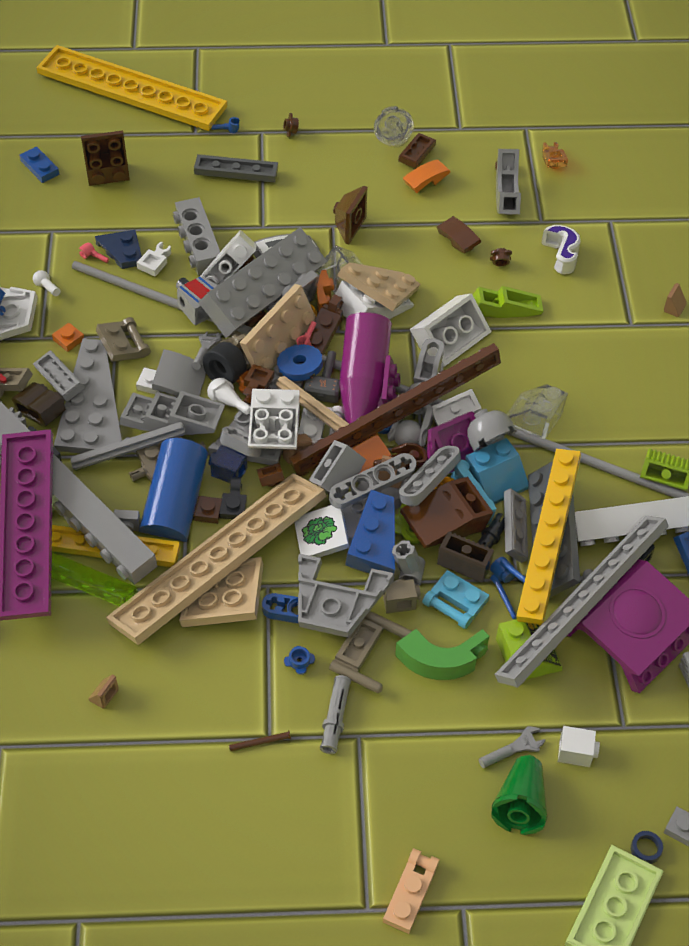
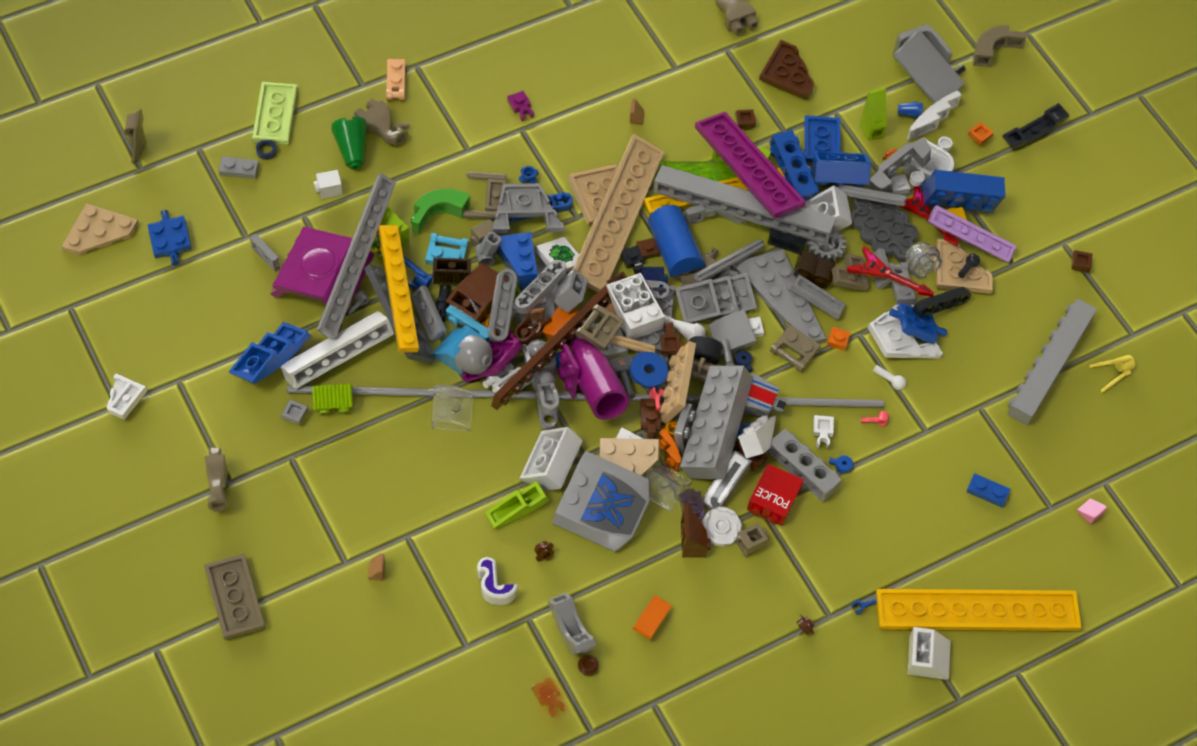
camera: 150 degrees right, 5 degrees up
reddish brown slope [81,130,130,186] -> none
dark blue wing [95,230,142,269] -> none
dark grey plate [194,154,278,182] -> none
reddish brown piece [229,730,291,751] -> none
light grey pin [320,675,351,754] -> none
clear cone [374,106,414,147] -> none
reddish brown plate [398,133,436,169] -> none
reddish brown slope [437,216,481,253] -> none
light grey piece [479,726,545,768] -> none
none -> dark tan hips [354,98,410,146]
none -> magenta plate [507,91,534,121]
none -> wedge [552,451,650,552]
none -> dark tan plate [575,304,624,351]
none -> brick [679,489,705,520]
none -> white tile [702,507,741,547]
none -> dark blue piece [735,351,753,373]
none -> dark tan brick [735,523,769,558]
none -> red brick [747,464,804,526]
none -> blue piece [829,455,853,474]
none -> white slope [907,627,951,680]

